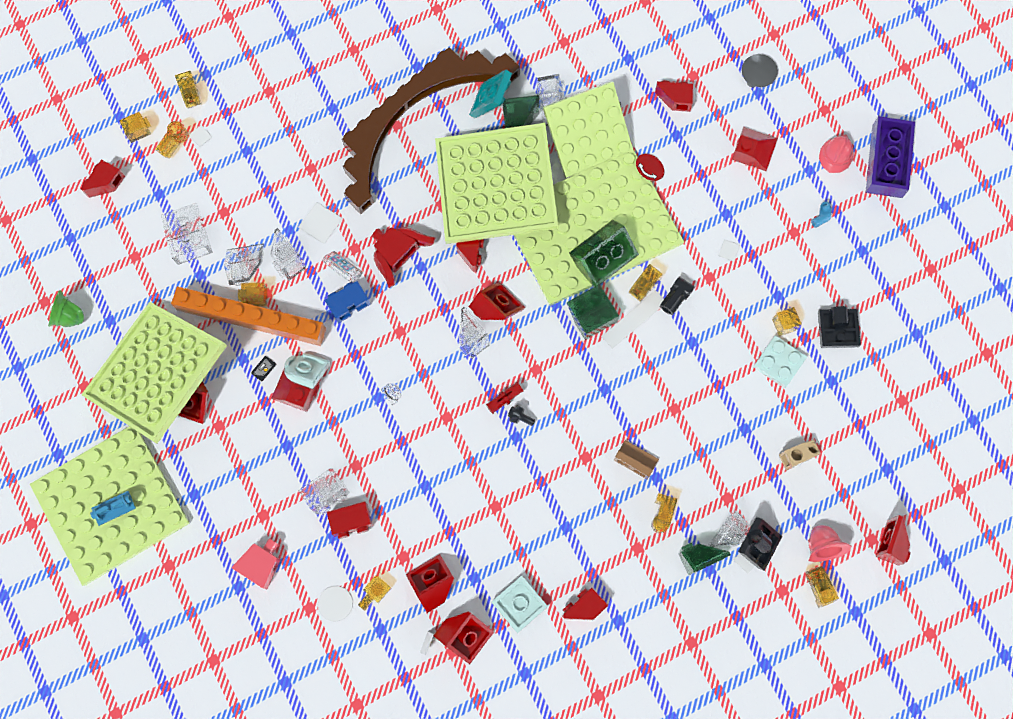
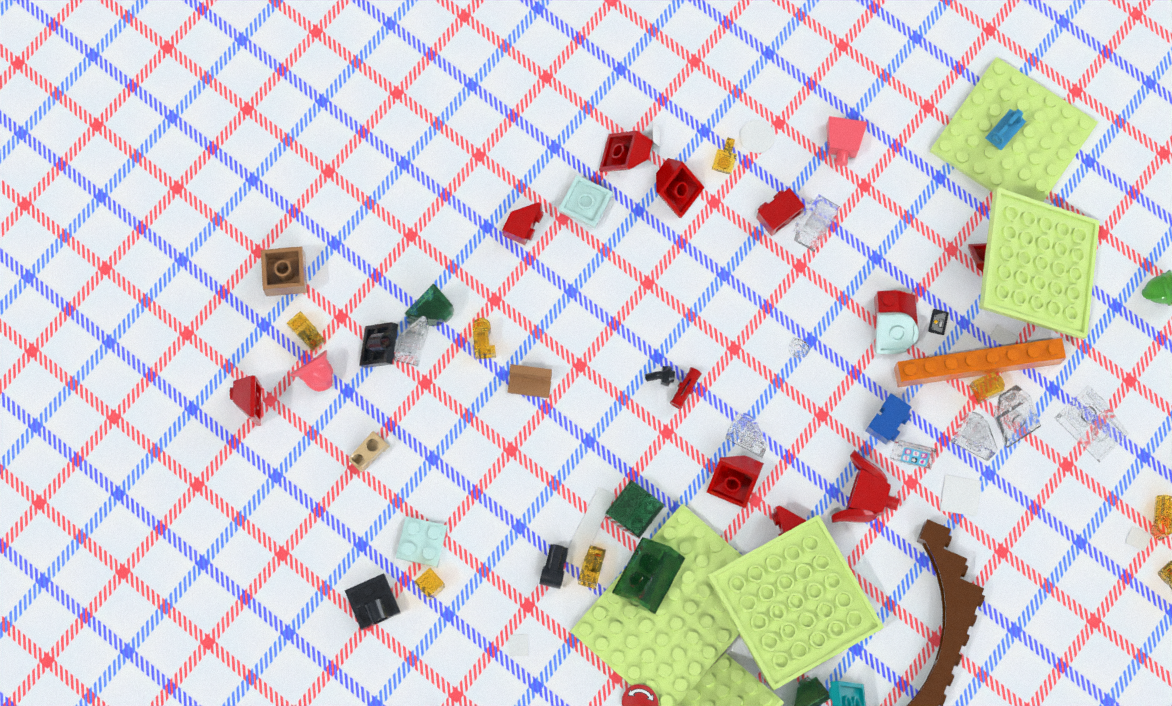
camera: 155 degrees right, 0 degrees up
none -> medium nougat brick [261,246,308,296]

